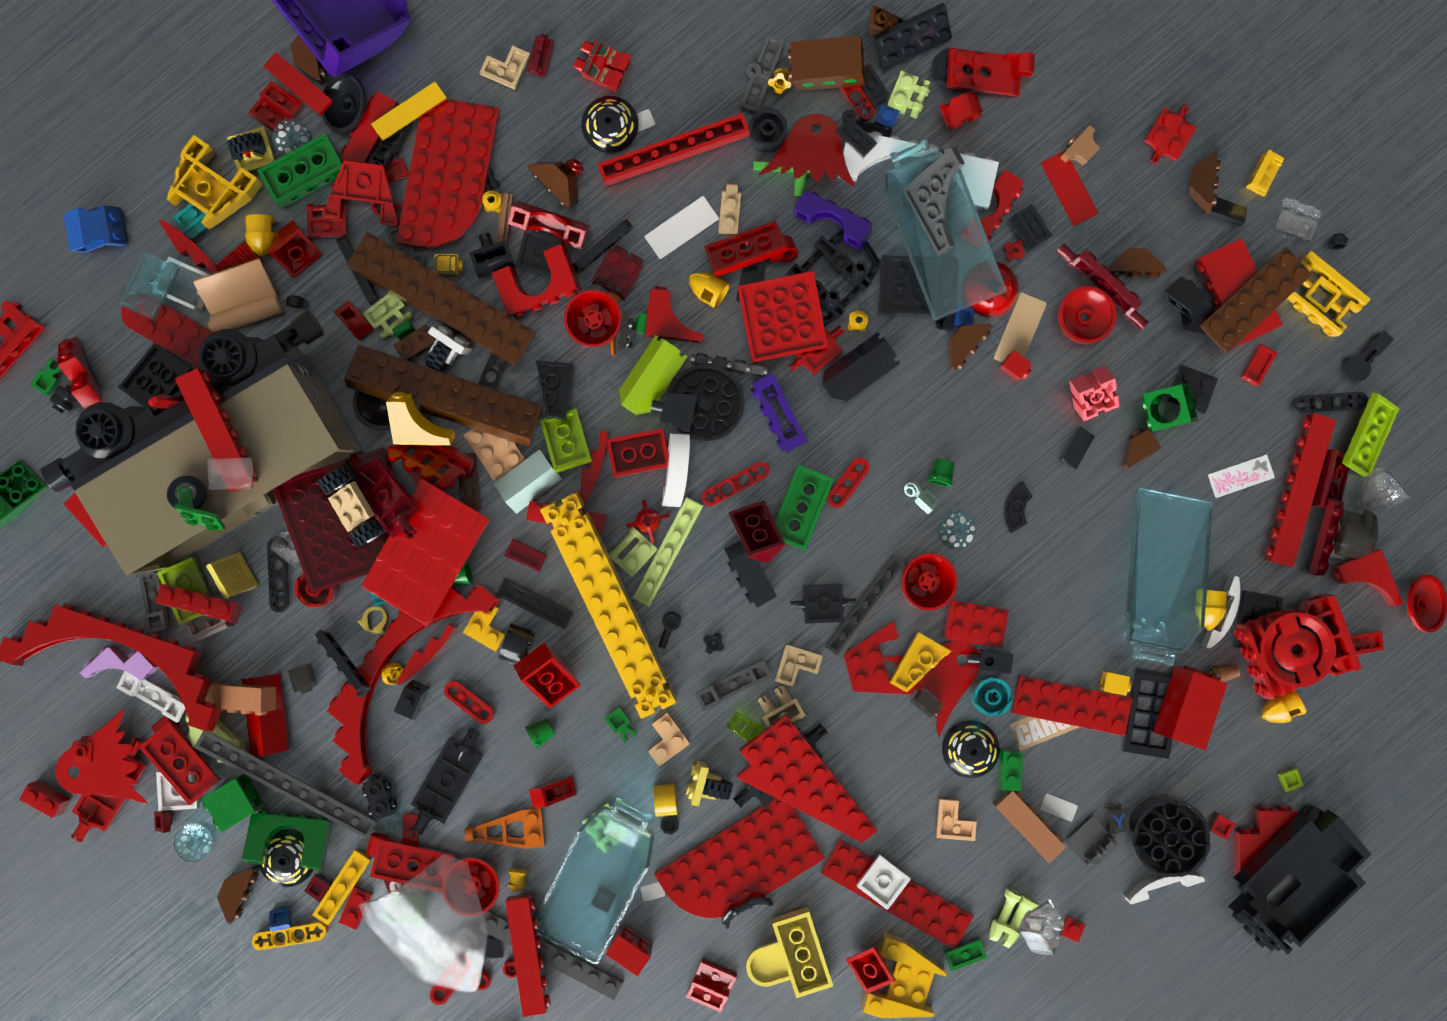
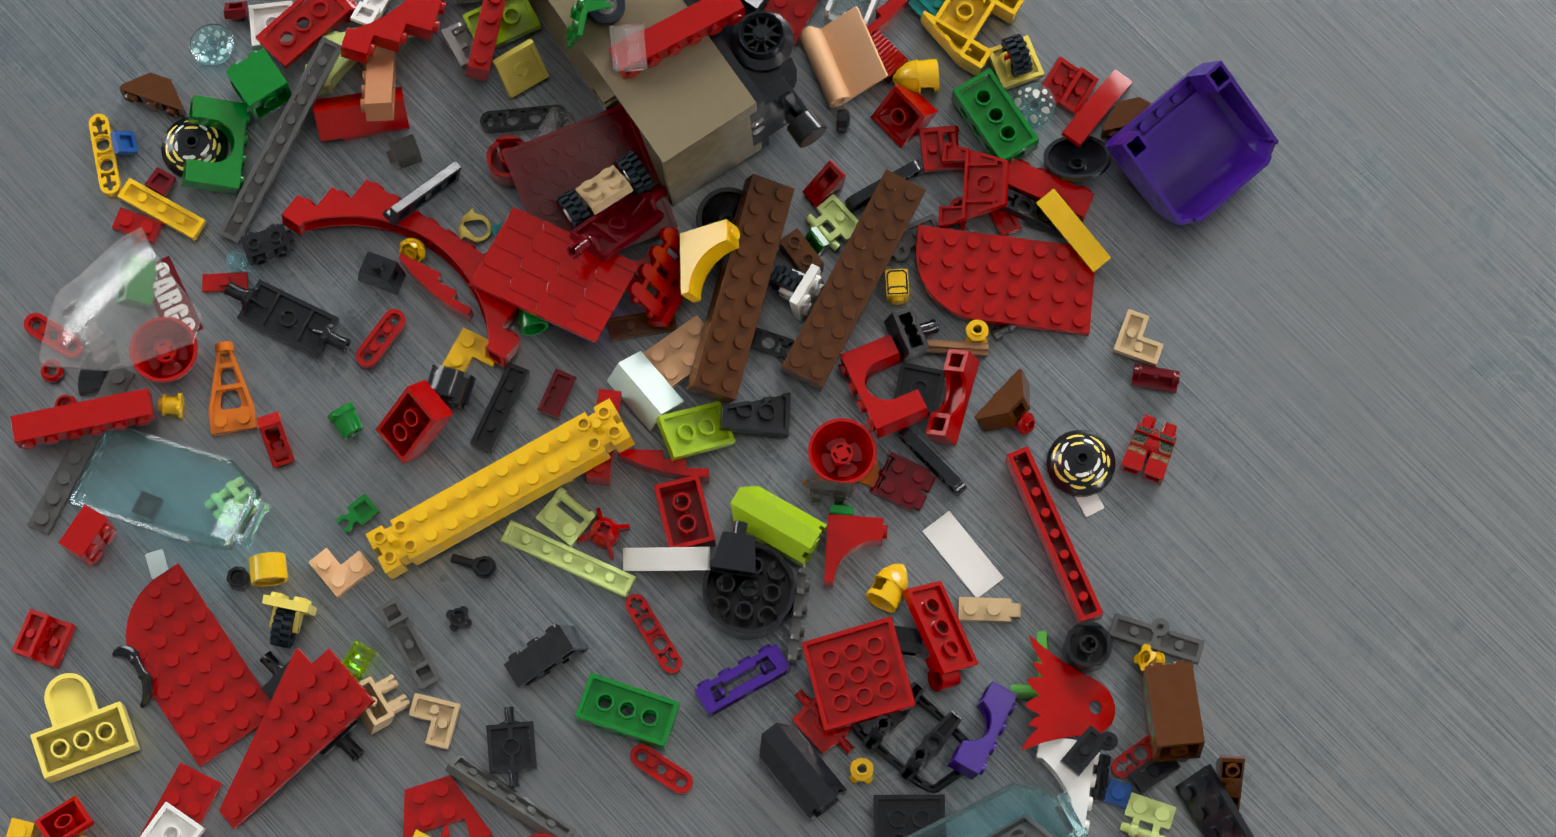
camera: 85 degrees right, 15 degrees down
red hinge [366,833,456,892] -> none
dark red slope [728,500,785,563] -> none

